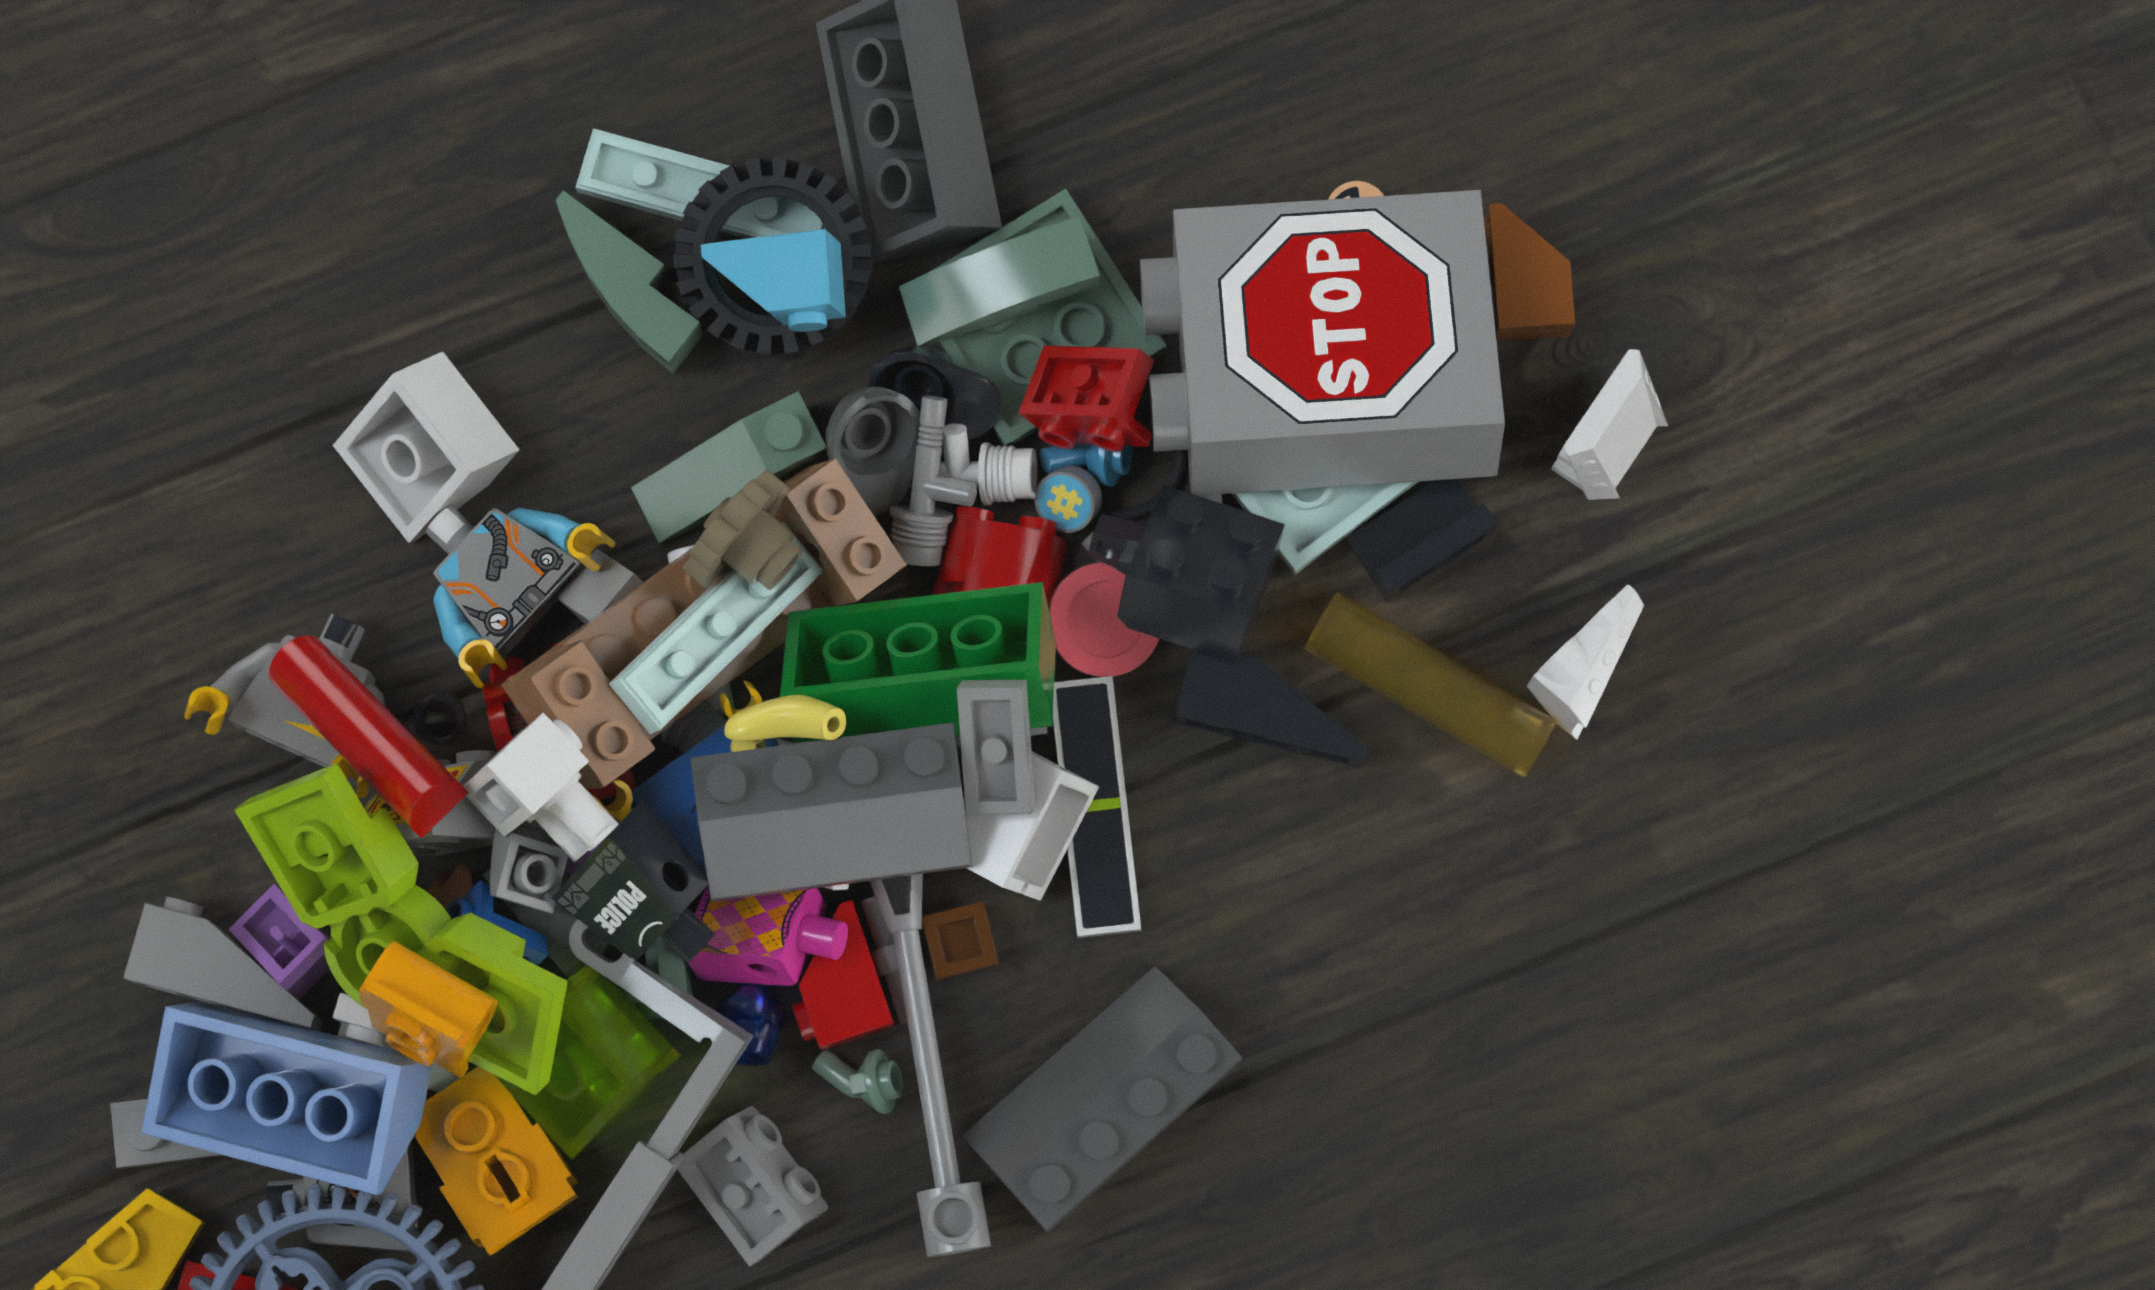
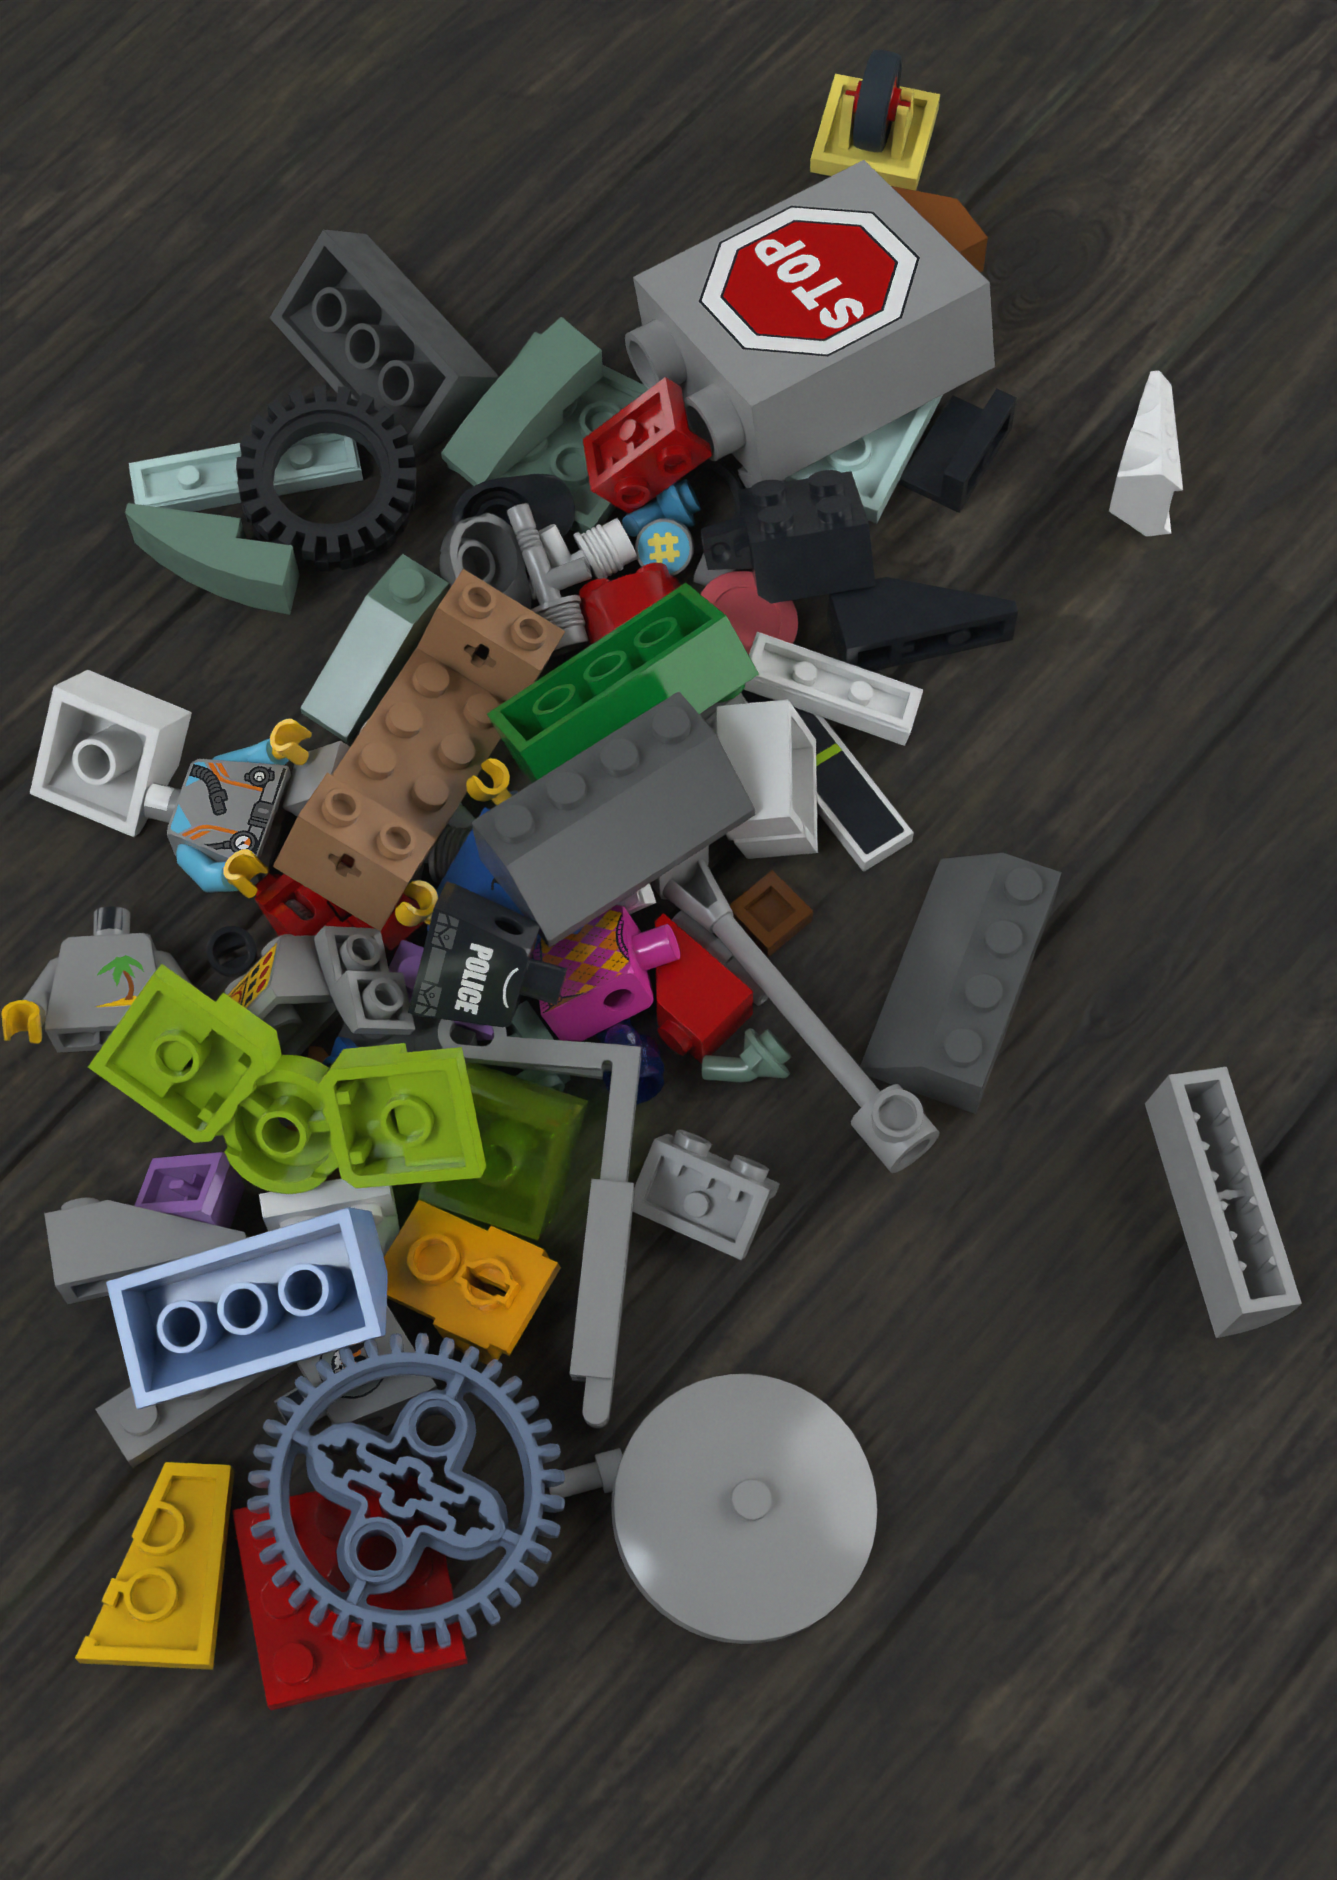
camera: 25 degrees left, 15 degrees down
red brick [269,635,469,838] -> none
light orange piece [359,941,499,1079] -> none
white brick [463,713,619,862] -> none
light aqua tile [609,522,823,734] -> none
dark tan plant [682,469,803,590] -> none
medium azure slope [701,229,846,332] -> none
light yellow arm [724,695,846,752] -> none
light grey plate [957,680,1035,814] -> none
clear yellow brick [1304,592,1558,778] -> none
white slope [1551,349,1668,500] -> none
none -> white tile [744,632,923,746]
none -> light yellow plate [810,50,940,191]

